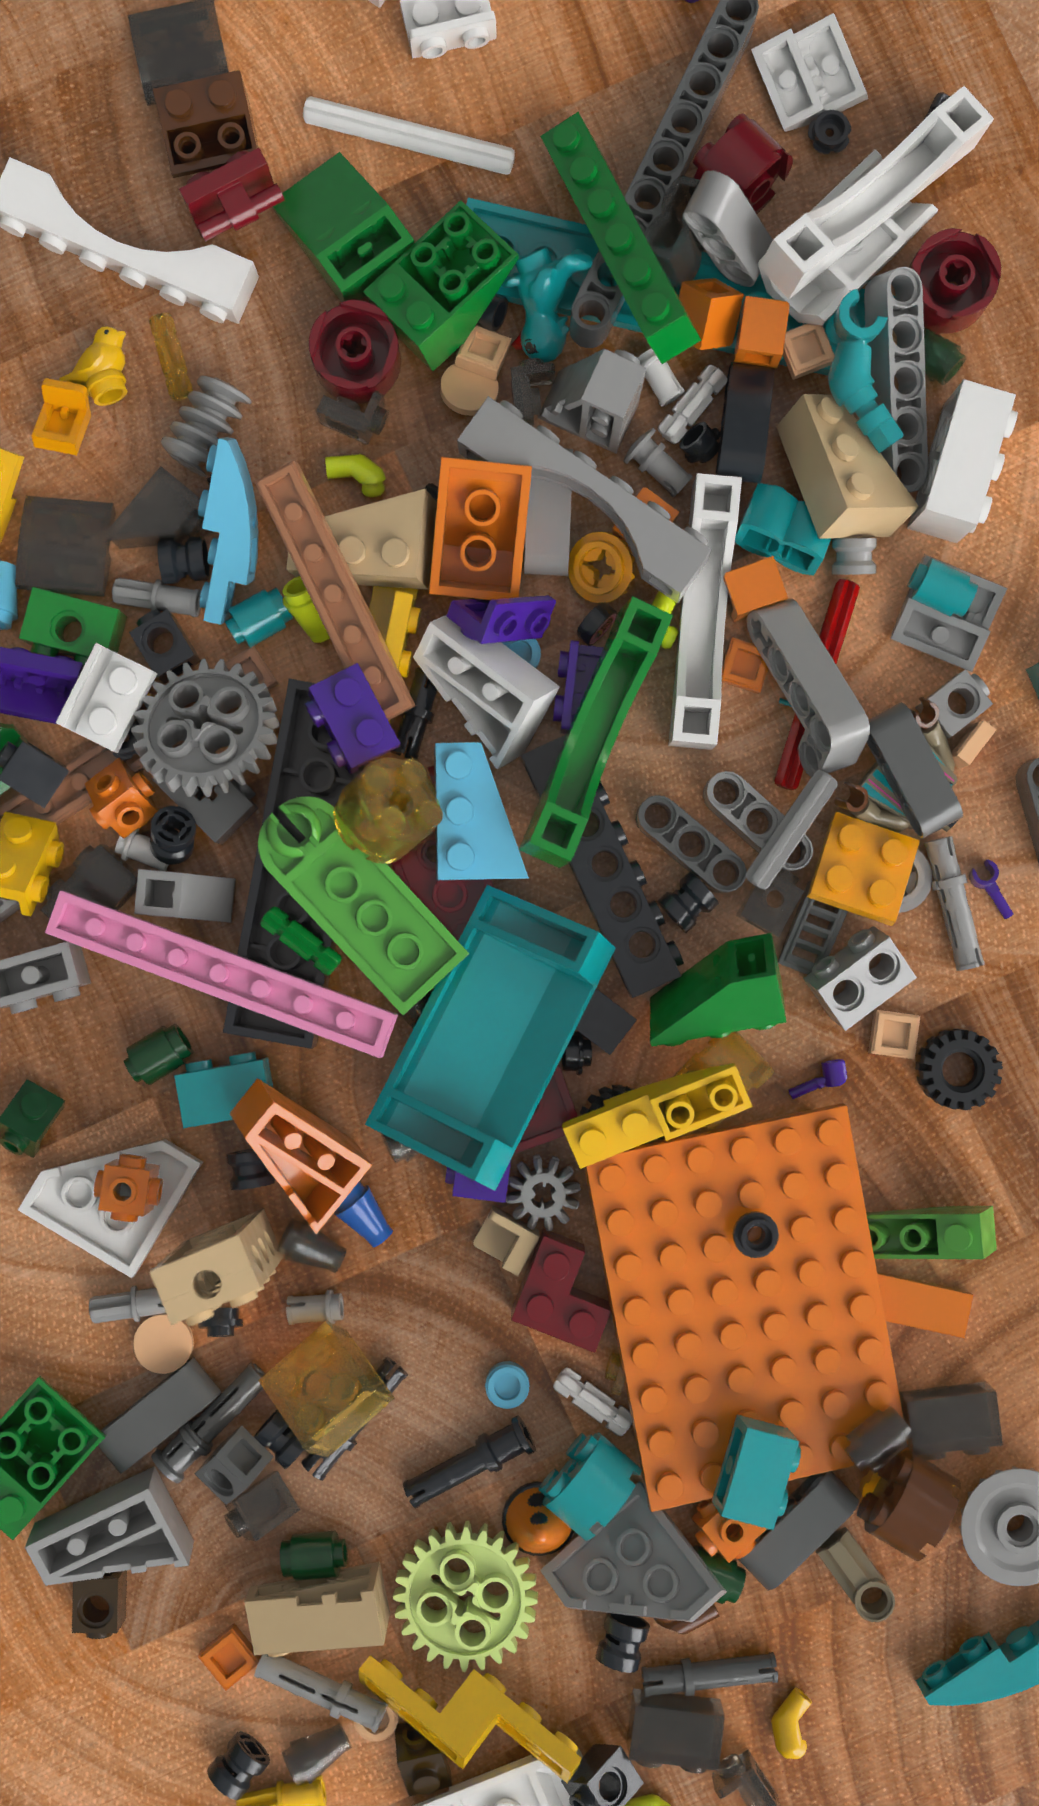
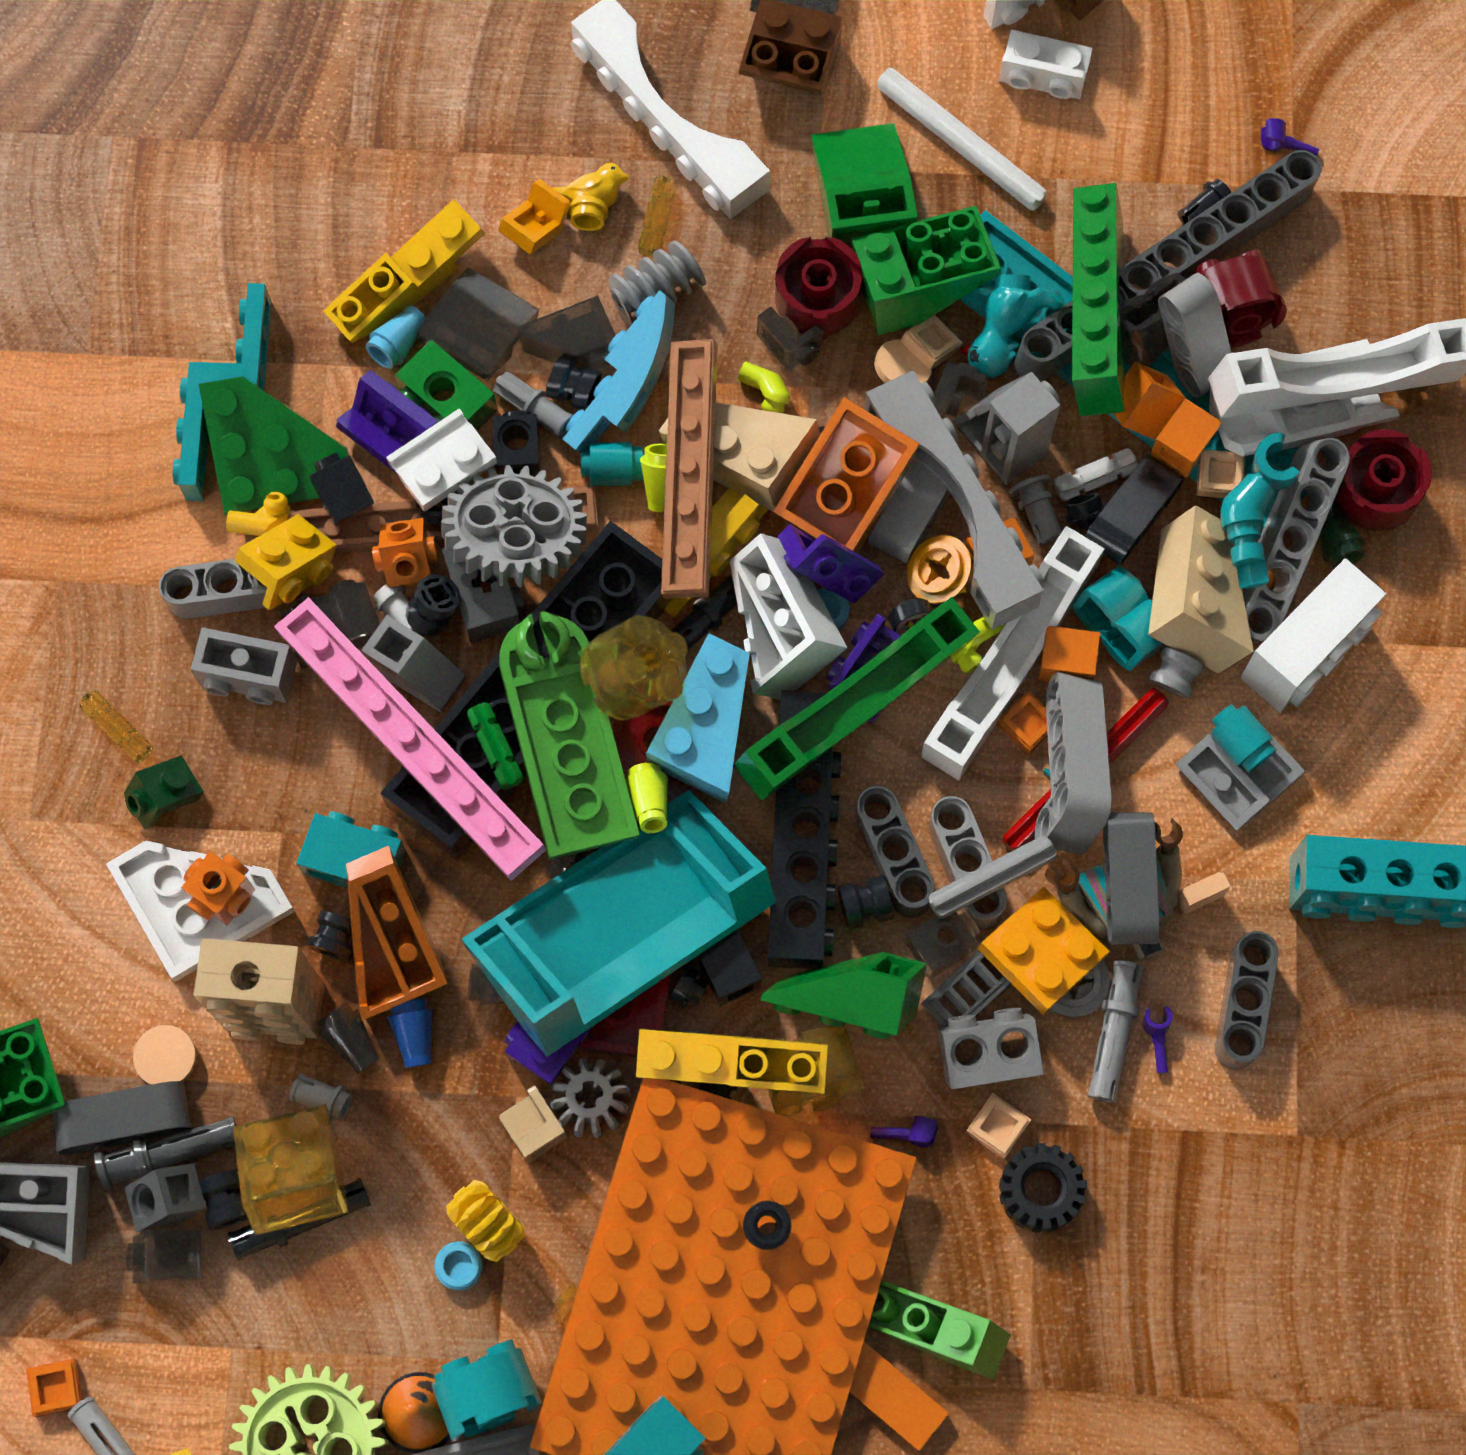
camera: 30 degrees right, 15 degrees down
light grey axle [89,1286,166,1323] -> none
dark green brick [124,1024,194,1085] -> none
dark red plate [179,147,285,242] -> none
black plate [198,1308,243,1337] -> none
tan wedge [244,1562,390,1657] -> none
dark green brick [280,1530,348,1581] -> none
dark purple bracket [305,663,400,775] -> none
black pin [403,1415,536,1509] -> none
black hinge [477,294,508,332] -> none
dark red brick [511,1228,611,1353] -> none
white axle [553,1367,632,1436] -> none
white pin [638,348,685,407] -> none
white slope [751,13,869,132] -> none
black plate [808,110,851,155] -> none
light grey brick [915,669,993,739] -> none
none -> yellow gear [446,1180,525,1262]
none -> neon yellow cone [625,763,668,833]
none -> black pin [1177,179,1232,225]

